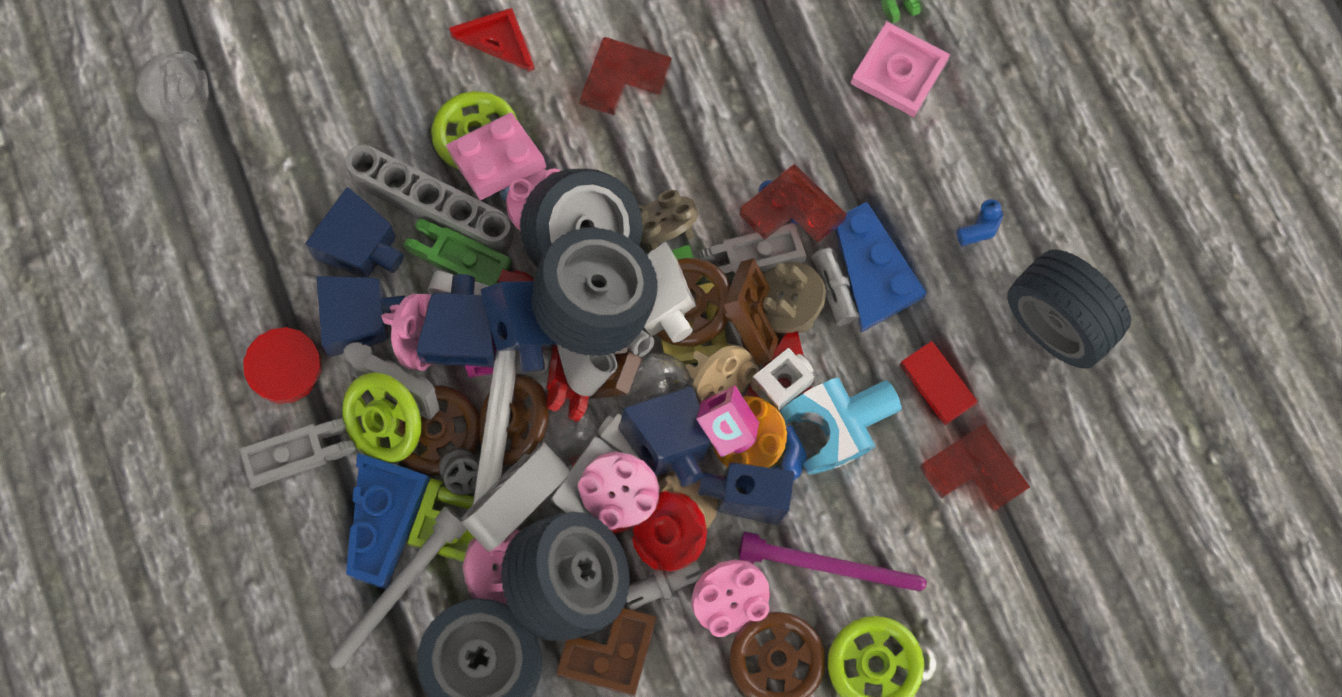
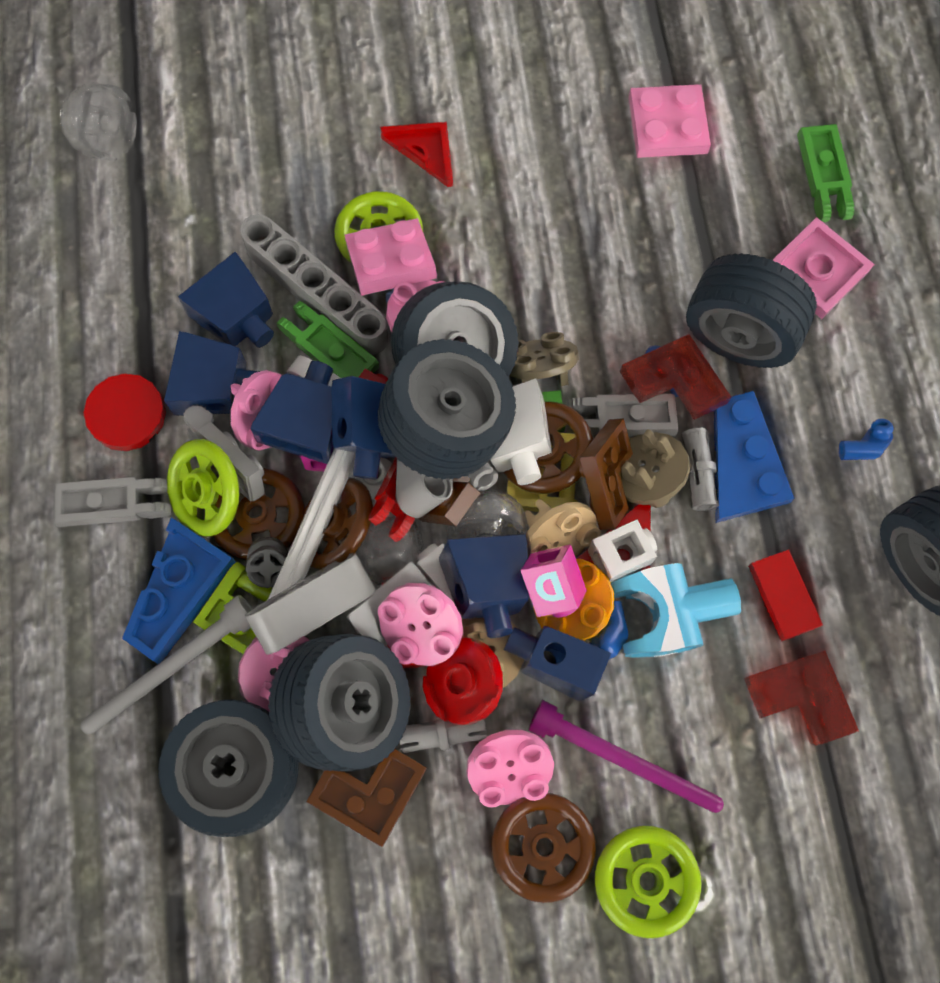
camera: 15 degrees right, 0 degrees up
clear red plate [580,37,672,116] -> none
none -> black wheel [686,253,817,368]

